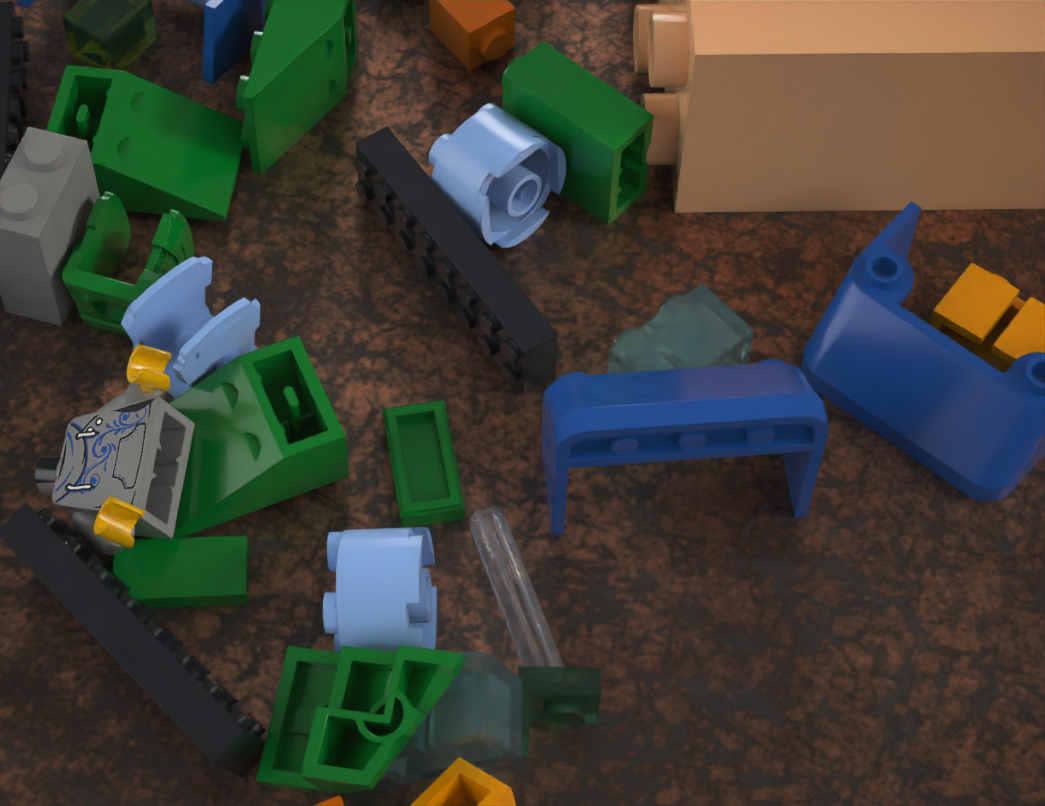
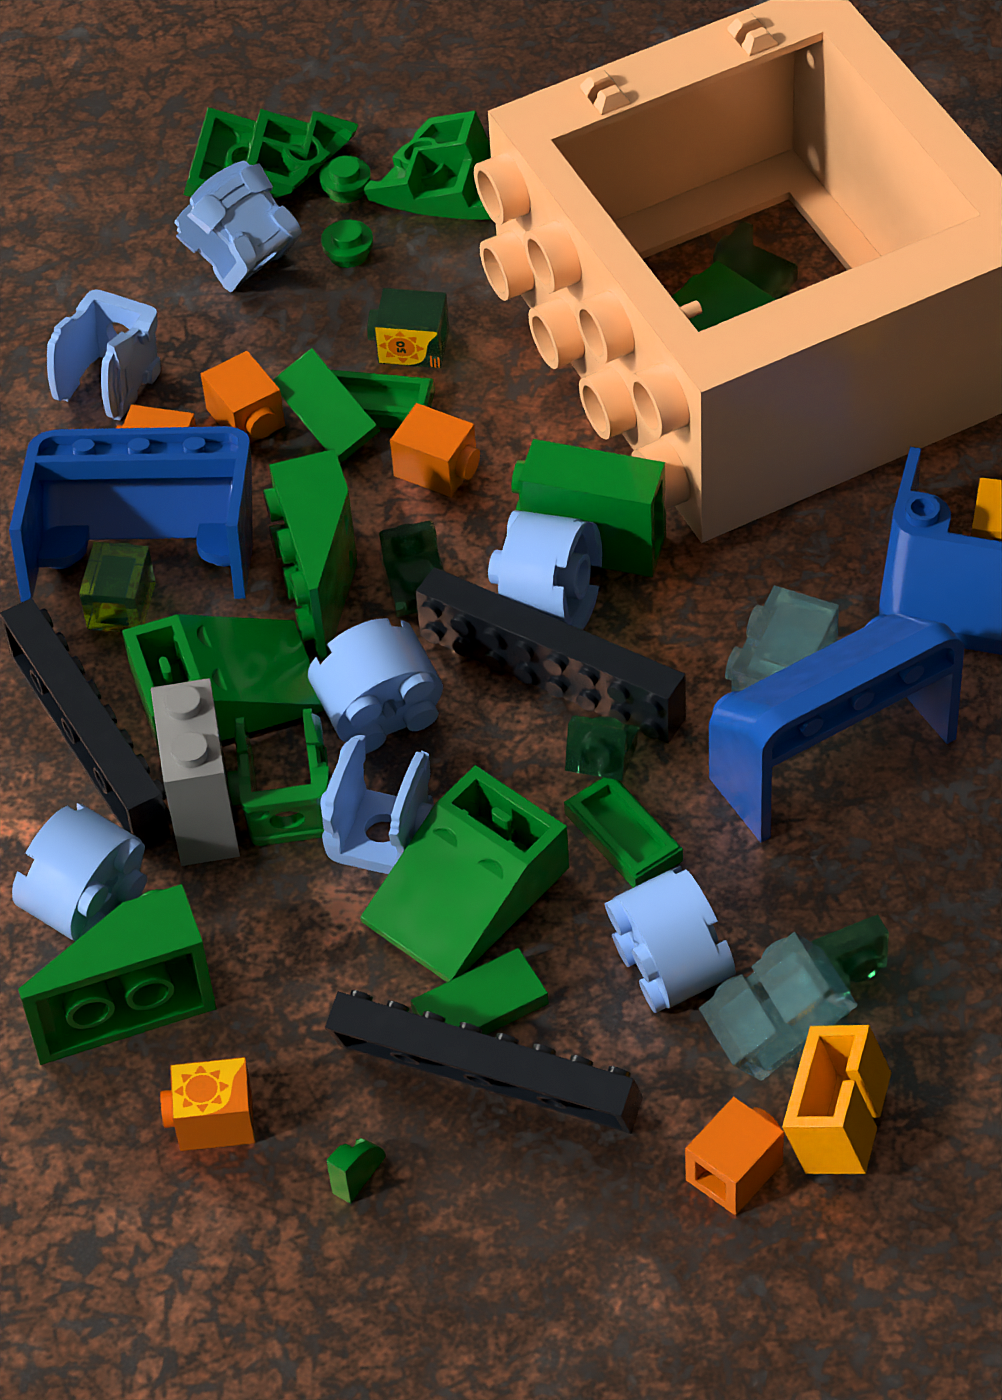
camera: 20 degrees left, 5 degrees down
light grey torso [35,344,195,556] -> none
green slope [256,645,466,793] -> none
clear axle [470,506,564,687] -> none
none -> light blue brick [308,618,443,754]
none -> clear green bracket [379,520,444,617]
none -> clear green bracket [565,715,639,781]

